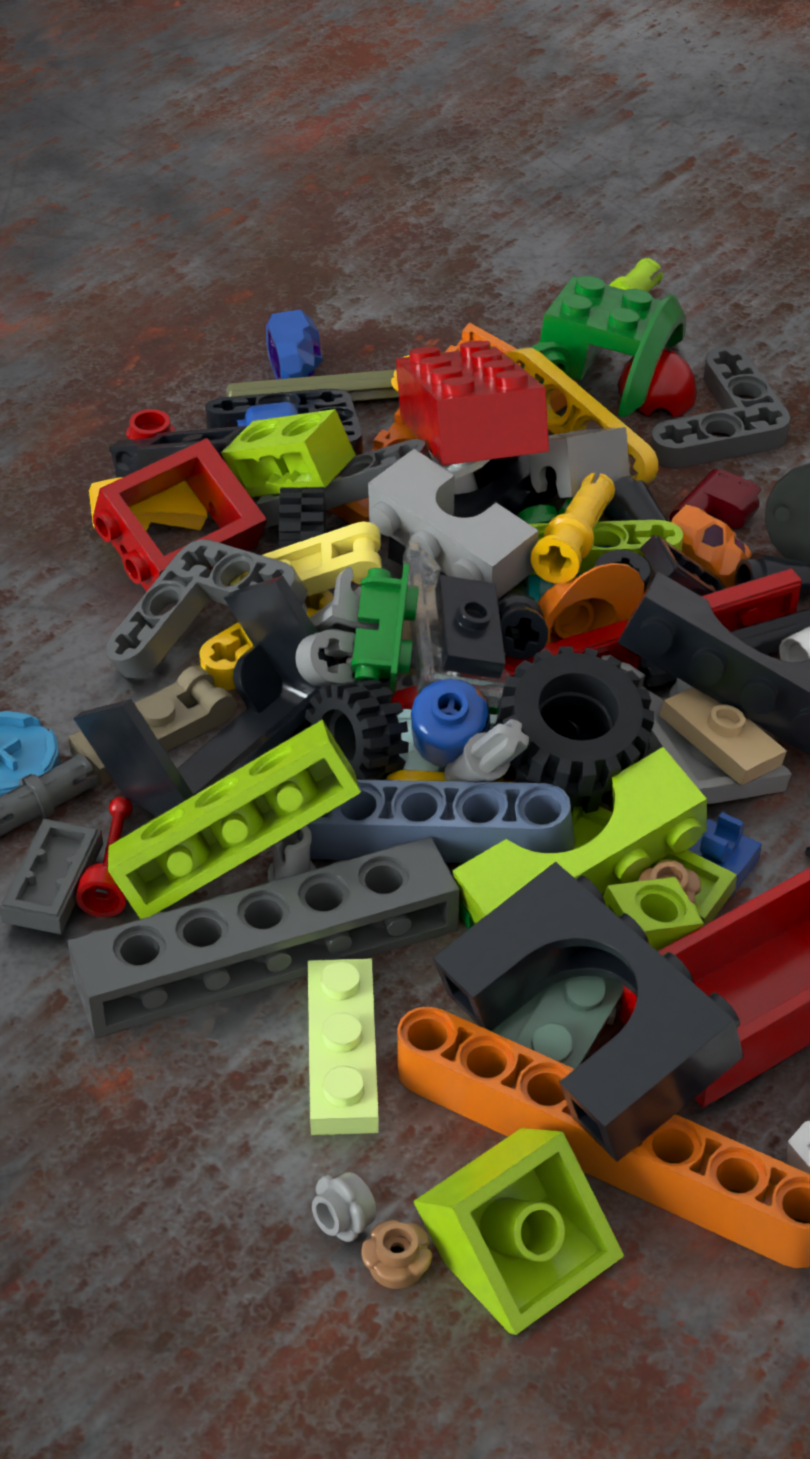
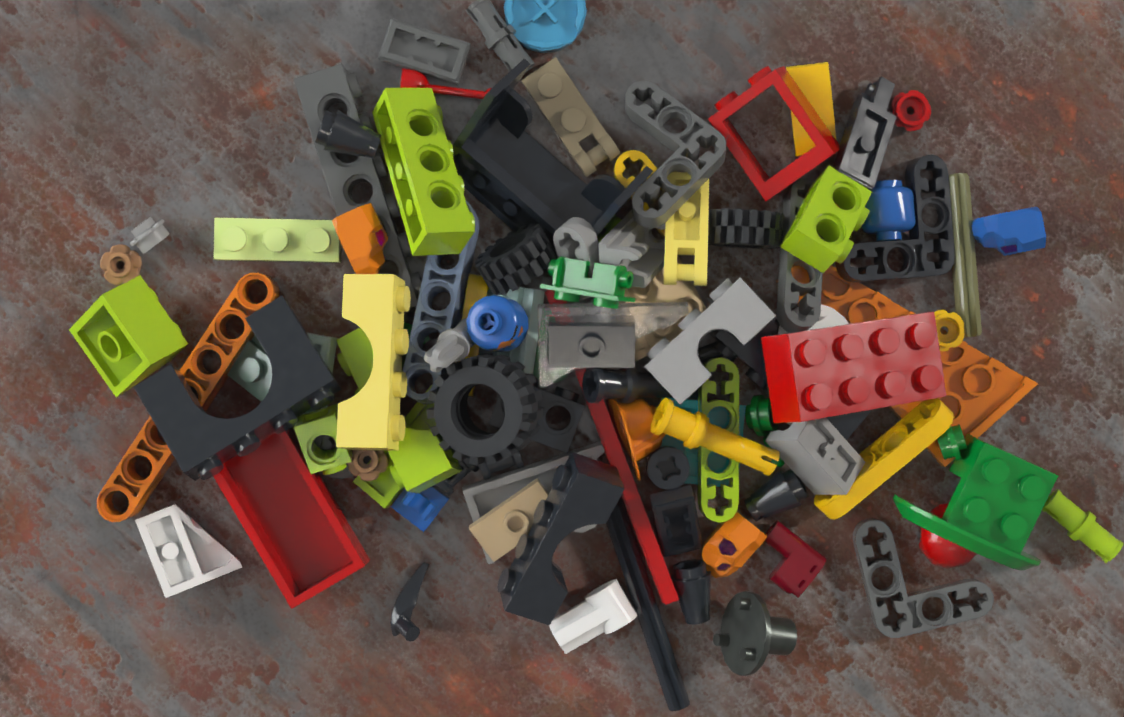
camera: 95 degrees right, 45 degrees up
none -> black cone [315,110,381,159]
none -> orange rock [332,203,389,274]
none -> light yellow arch [336,274,411,451]

